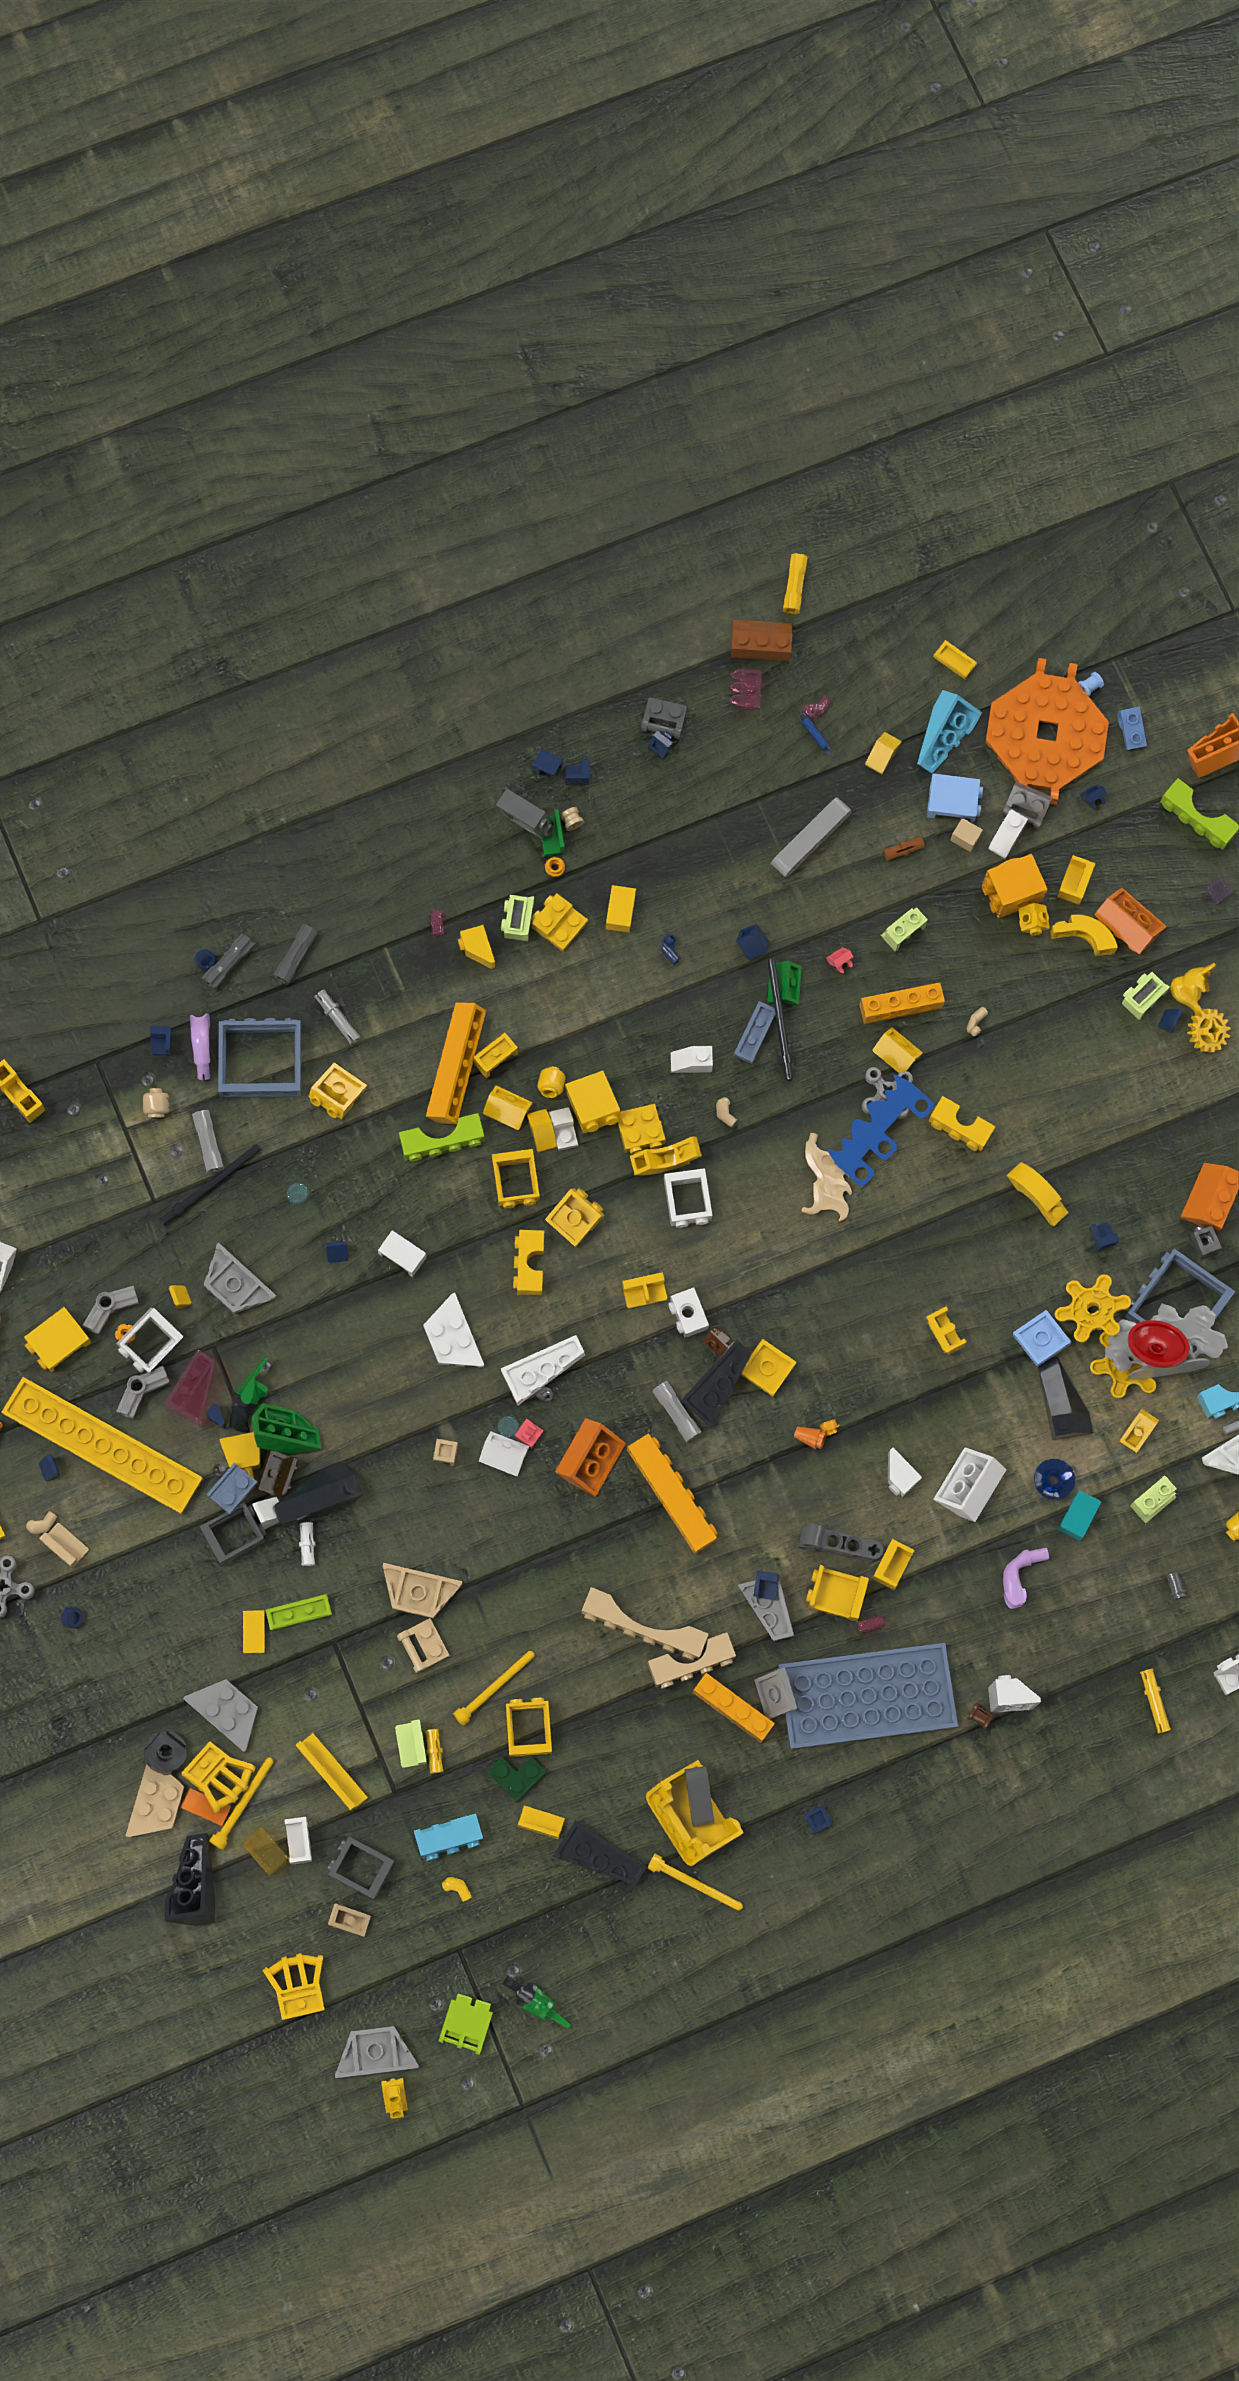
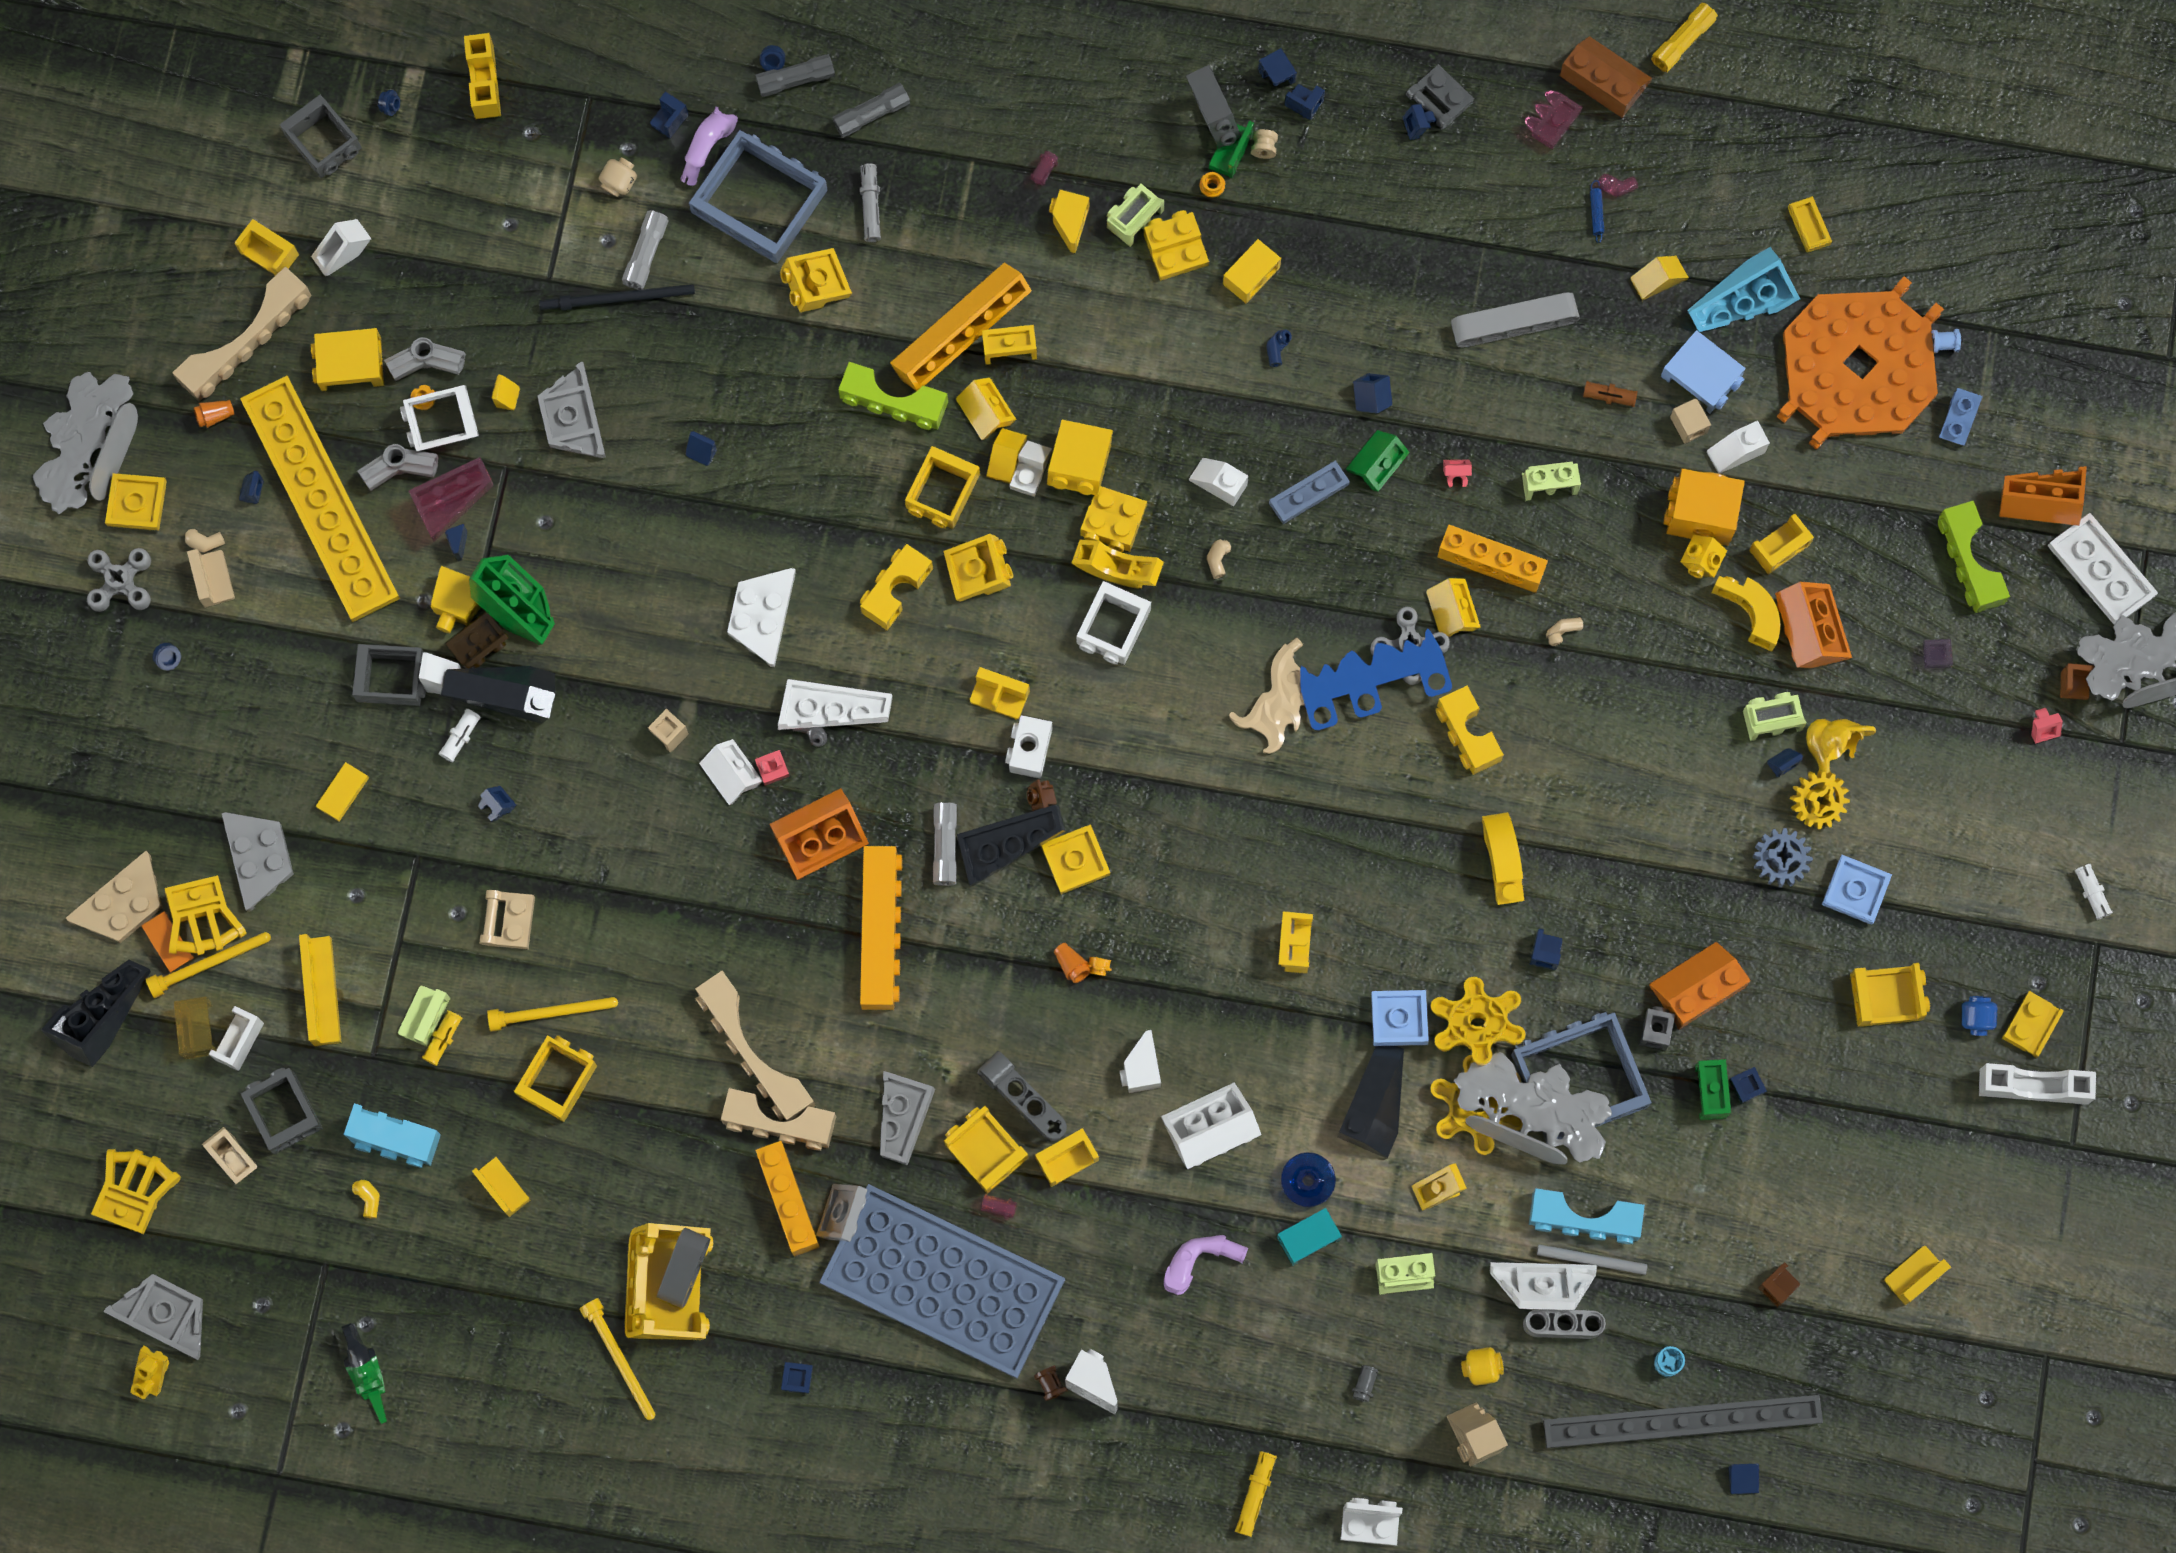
camera: 40 degrees right, 0 degrees up
black plate [143,1731,187,1775] -> none
sand blue plate [207,1463,258,1515] -> none
animal [229,1356,269,1432] -> none
lime tile [266,1594,332,1631] -> none
clear light blue tile [287,1183,308,1205] -> none
white panel [378,1231,426,1277] -> none
tan wing [383,1563,462,1619] -> none
lime plate [438,1993,493,2055] -> none
dark green plate [486,1757,547,1802] -> none
clear light blue tile [498,1416,518,1438] -> none
yellow head [537,1066,566,1098] -> none
black wing [552,1820,648,1885] -> none
dark blue panel [753,1571,780,1600] -> none
black bar [767,960,793,1080] -> none
flat silver plate [1002,782,1053,829] -> none
dark blue tile [1080,784,1107,809] -> none
red dish [1127,1320,1190,1368] -> none
none -> dark blue tile [478,786,517,821]
none -> sand blue gear [1753,828,1813,887]

